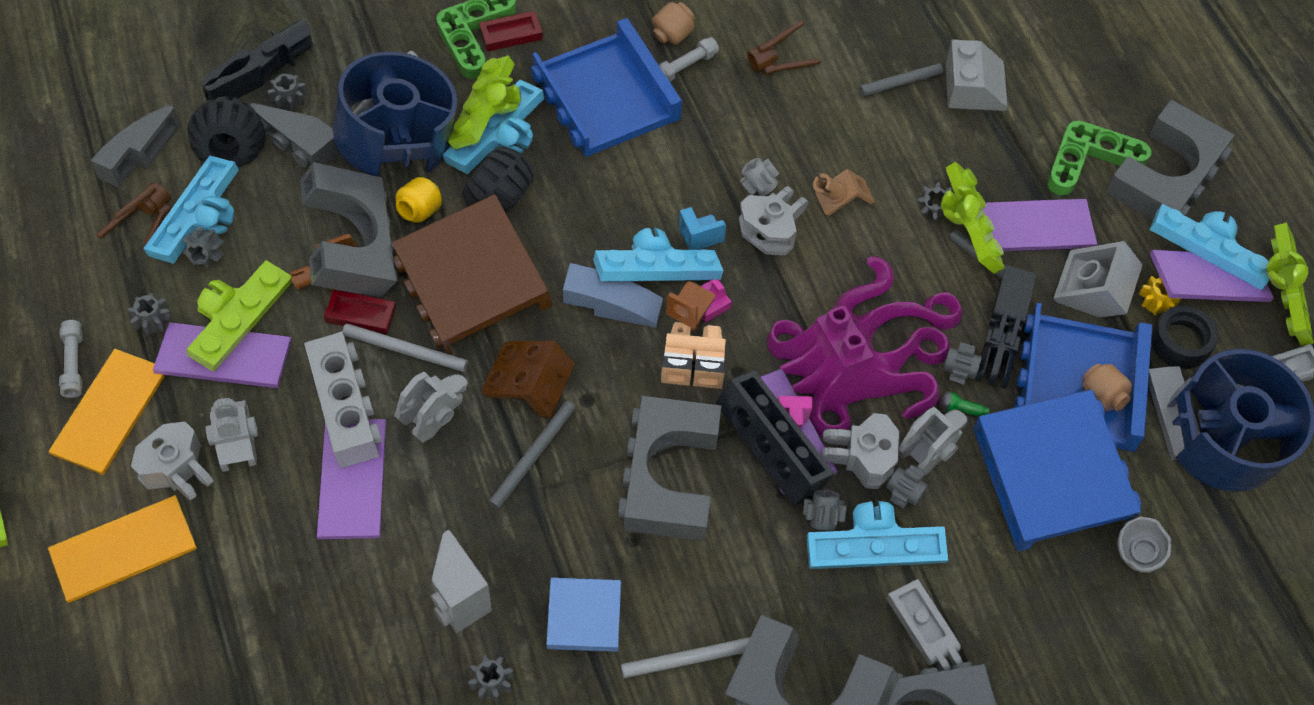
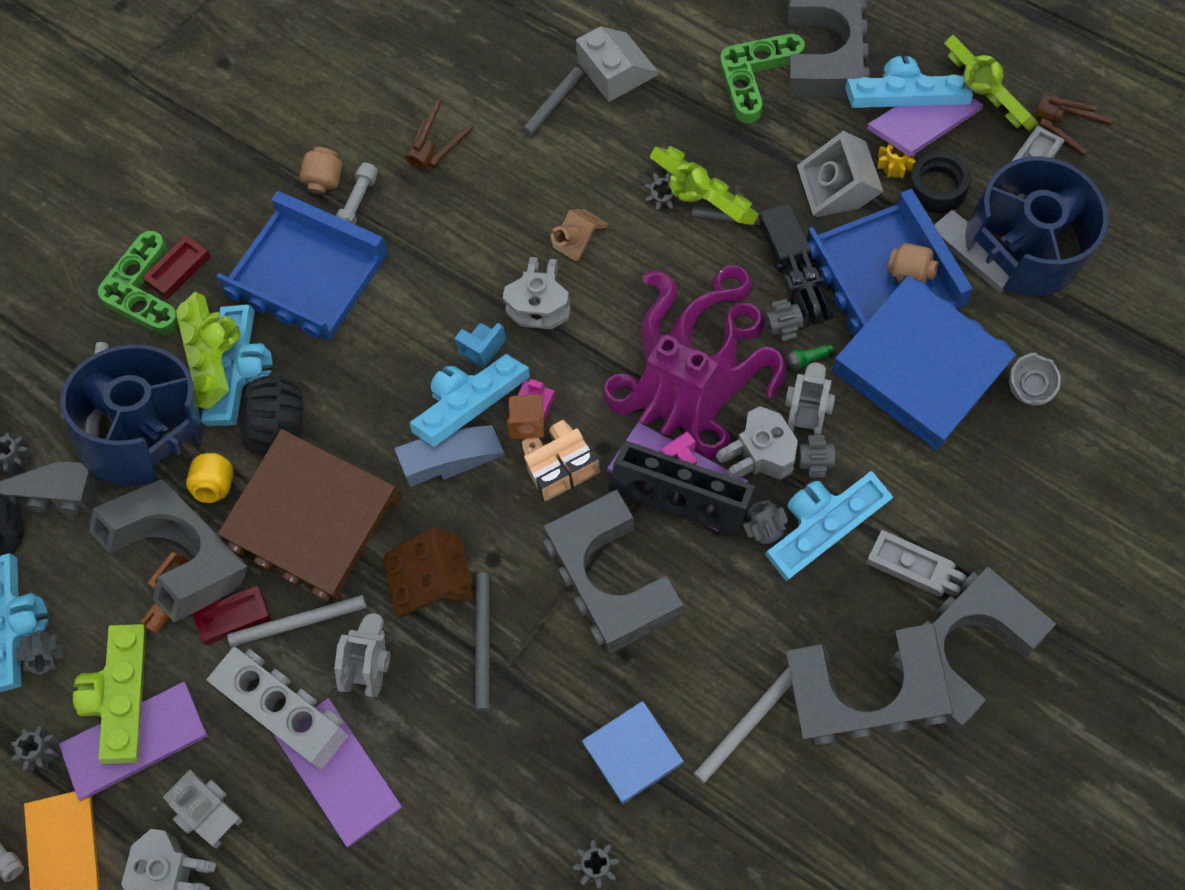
camera: 25 degrees left, 5 degrees up
light grey slope [431,530,492,634] -> none
light grey gear [740,158,779,196] -> none
medium lavender piece [983,199,1097,251] -> none

